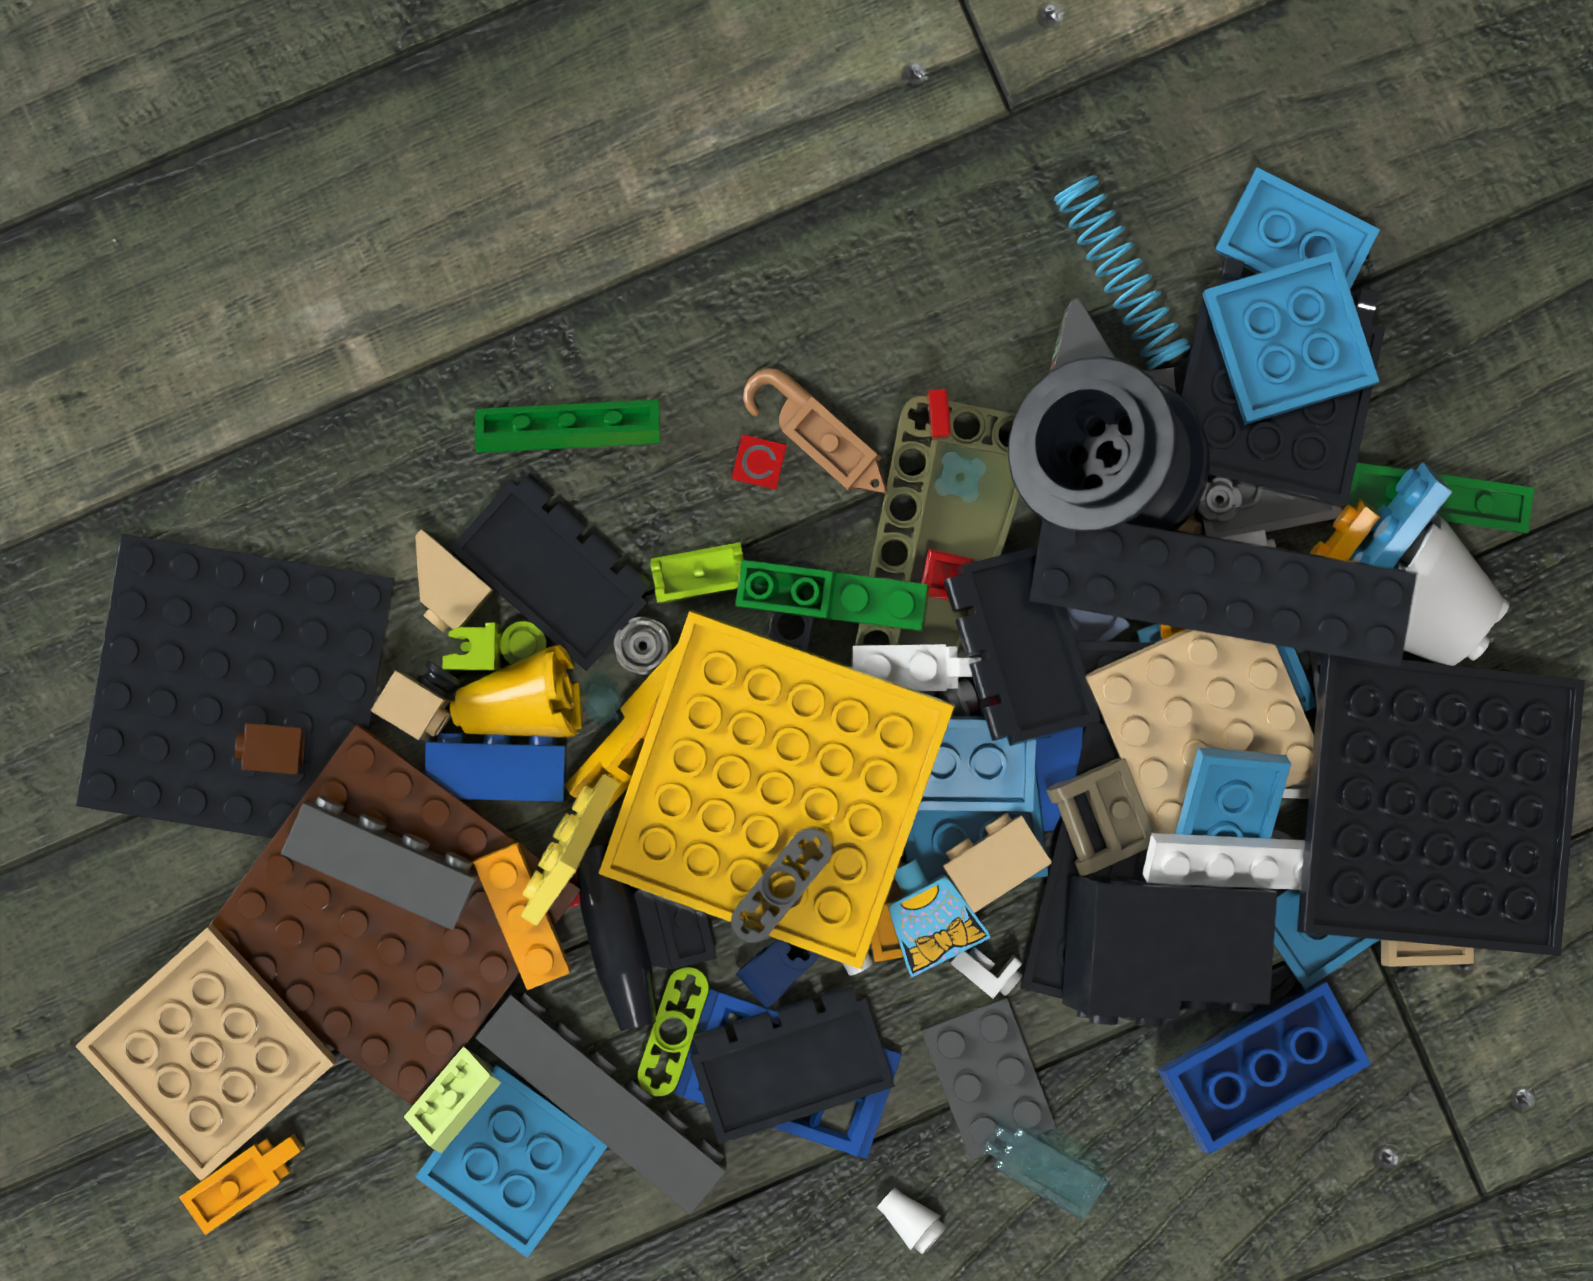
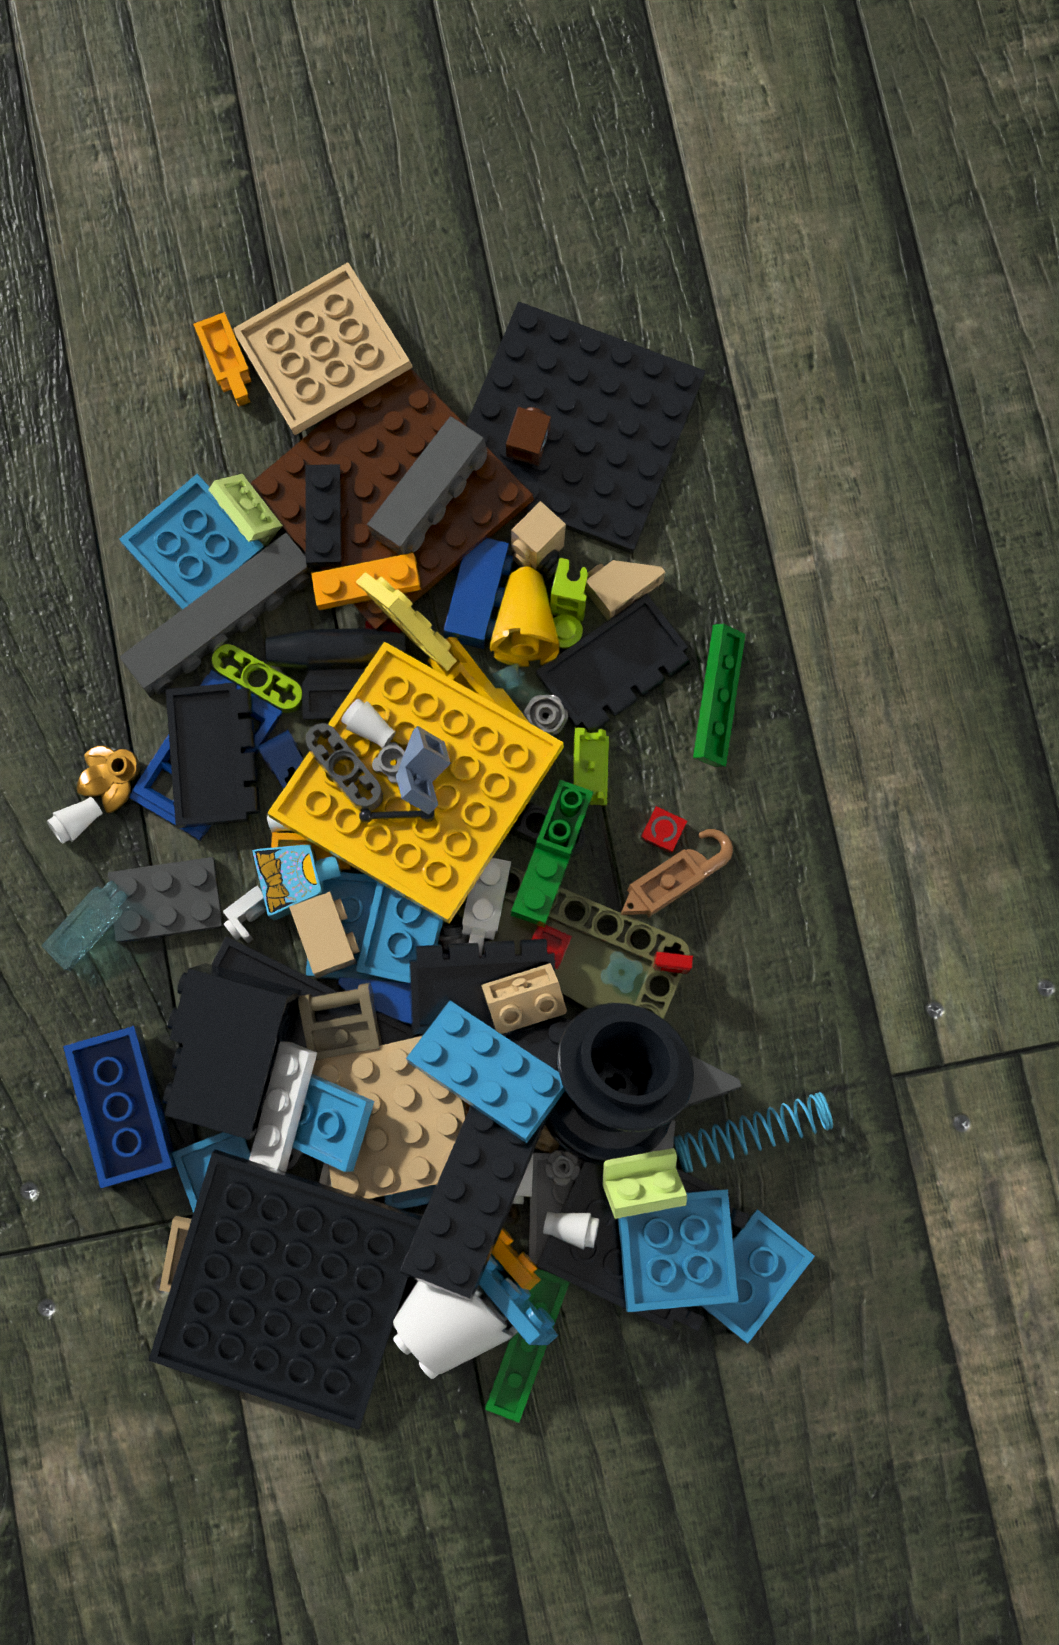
camera: 100 degrees right, 10 degrees down
none -> pearl gold plate [77,745,140,813]
none -> black plate [305,464,342,568]
none -> white cone [341,699,396,748]
none -> black hinge [359,809,435,823]
none -> light grey plate [372,742,405,784]
none -> sand blue slope [396,726,451,814]
none -> dark azure plate [406,1001,565,1143]
none -> tan bracket [481,963,567,1034]
none -> white cone [543,1212,599,1250]
none -> yellowish green bracket [603,1148,687,1219]

